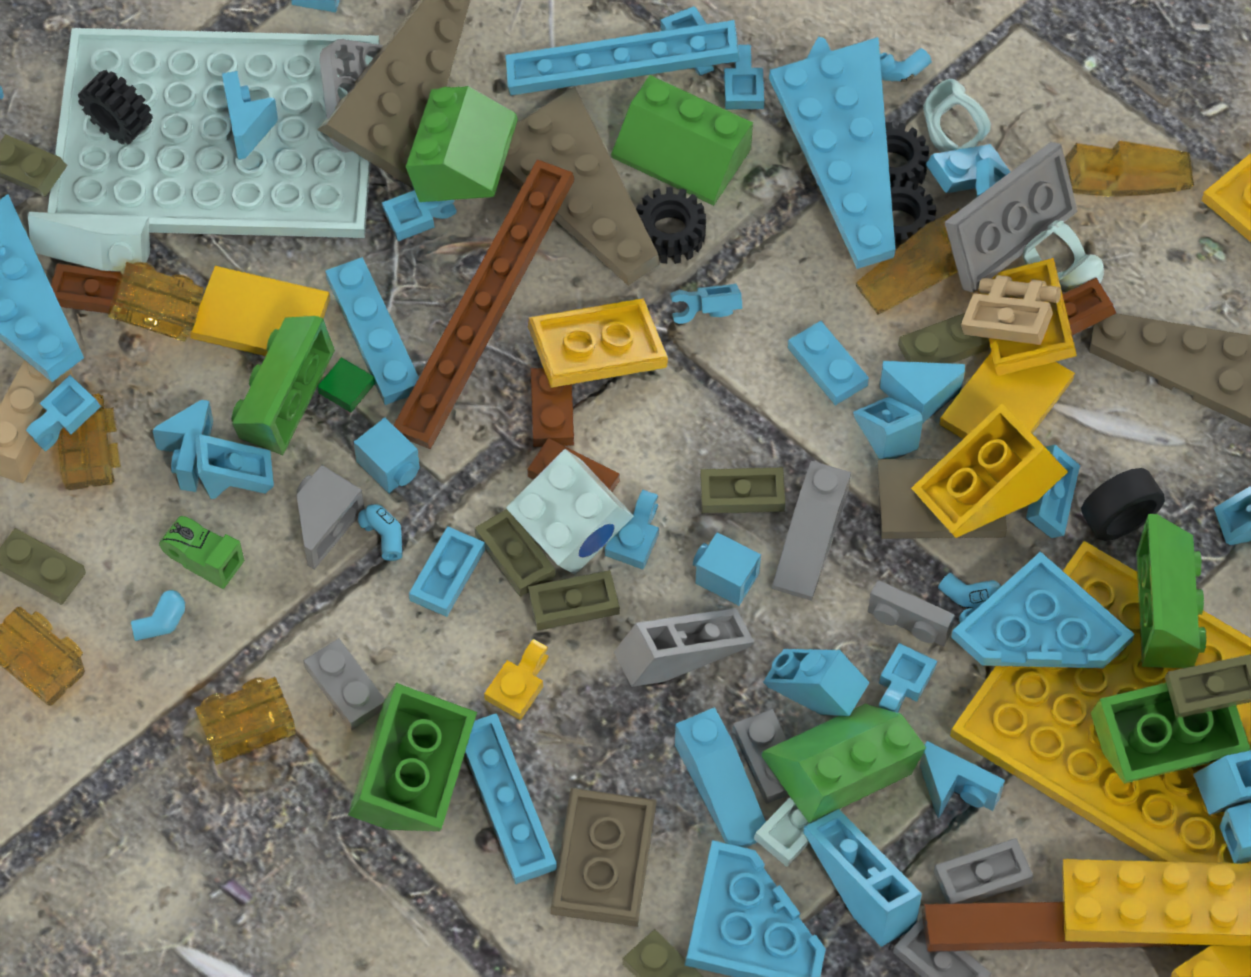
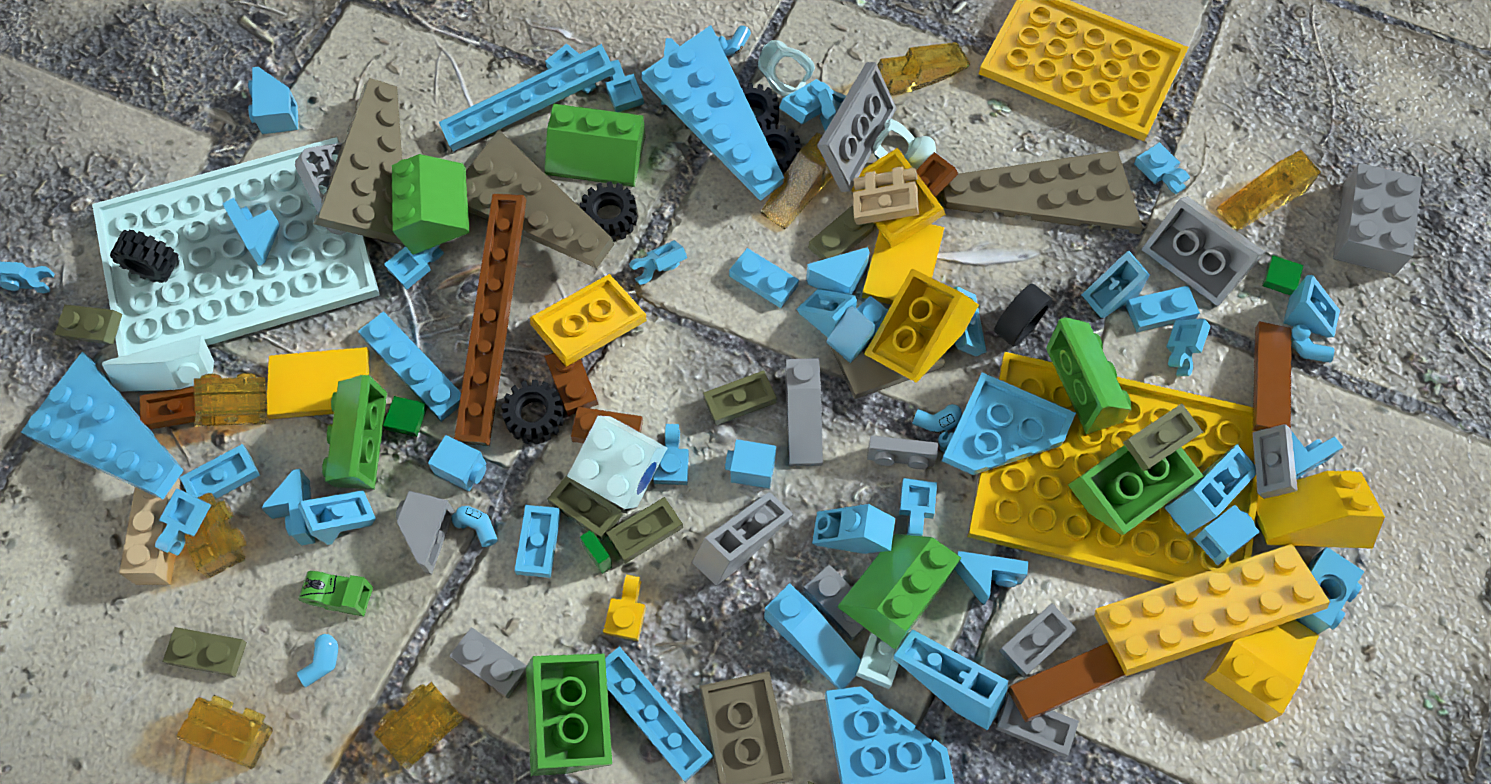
camera: 20 degrees left, 5 degrees up
none -> medium azure plate [179,444,260,503]
none -> black tyre [501,380,565,444]
none -> green tile [580,530,612,574]
none -> medium azure slope [826,296,888,363]

